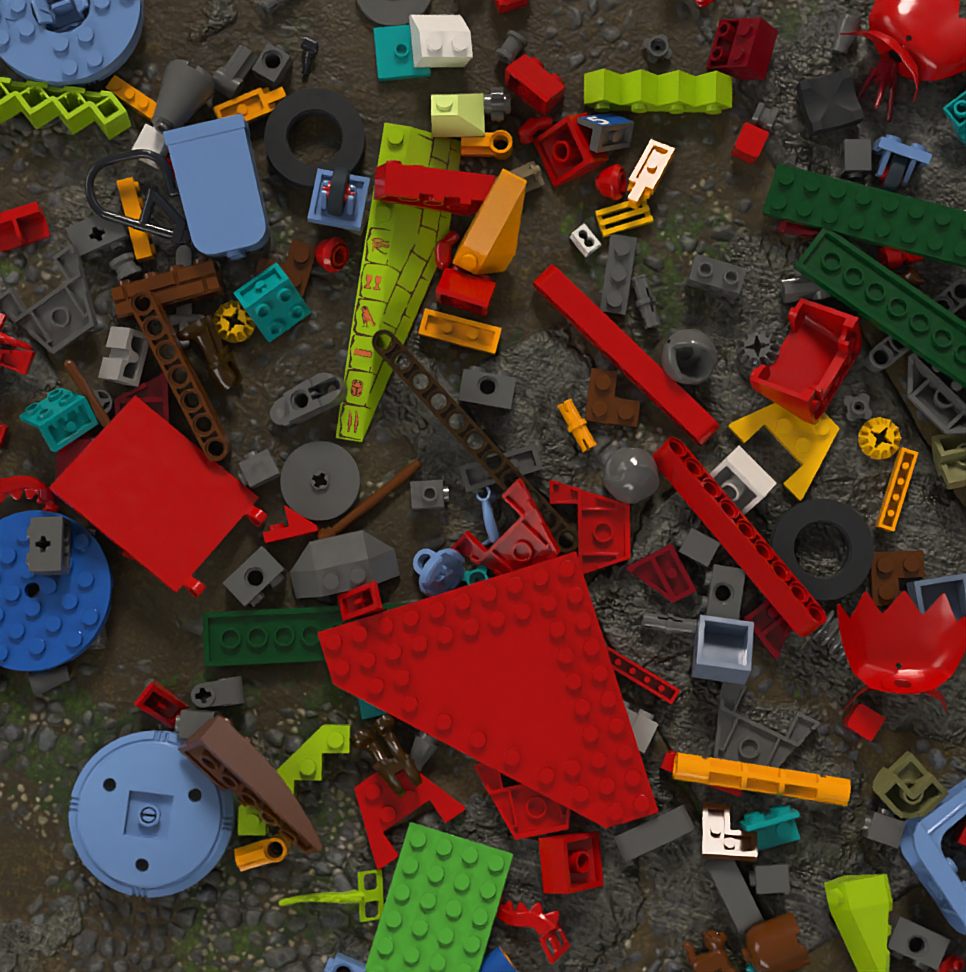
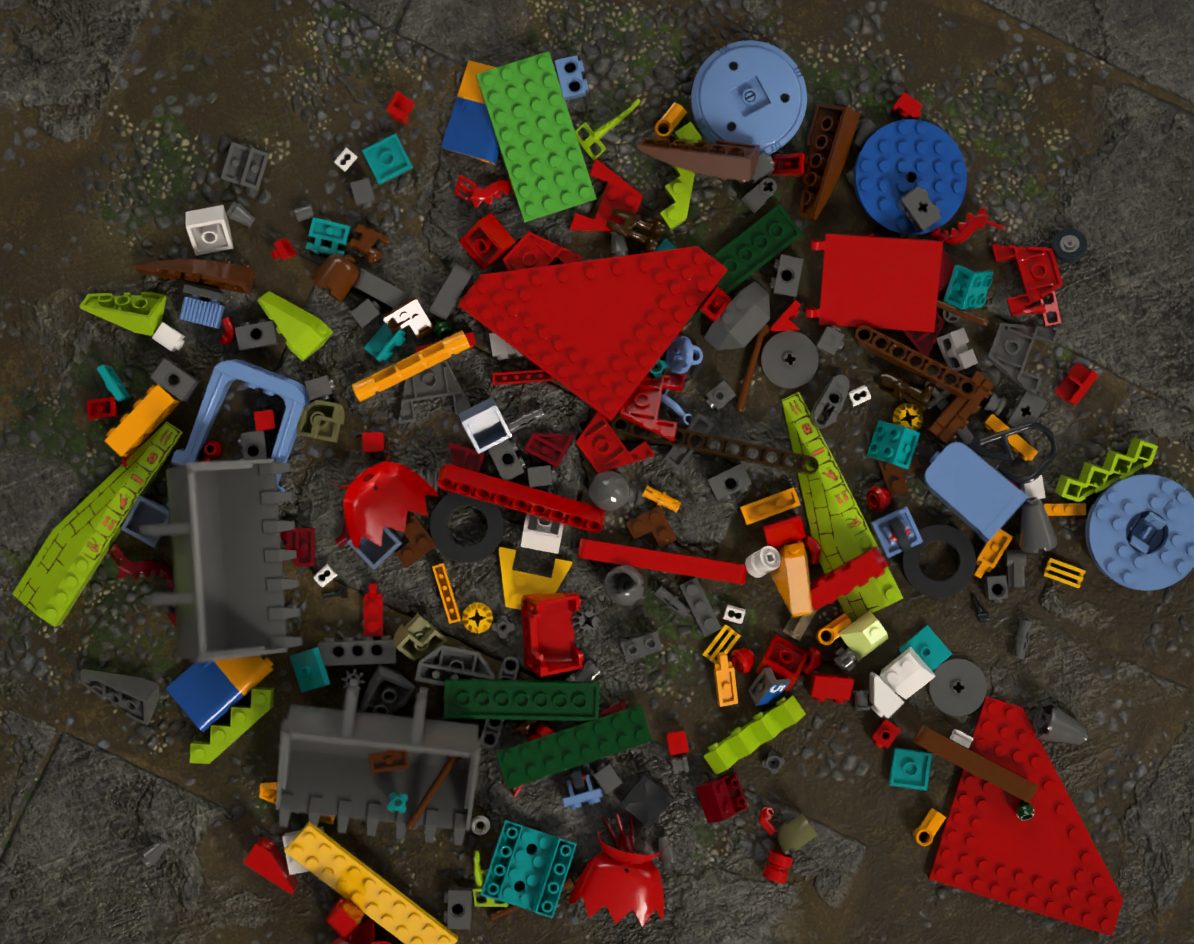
camera: 155 degrees right, 5 degrees up
none -> dark green plate [434,321,453,340]
none -> white wheel [745,546,781,578]
none -> reddish brown wedge [799,103,860,220]
none -> white piece [847,385,871,407]
none -> white slope [869,672,904,718]
none -> yellow tile [1043,558,1086,589]

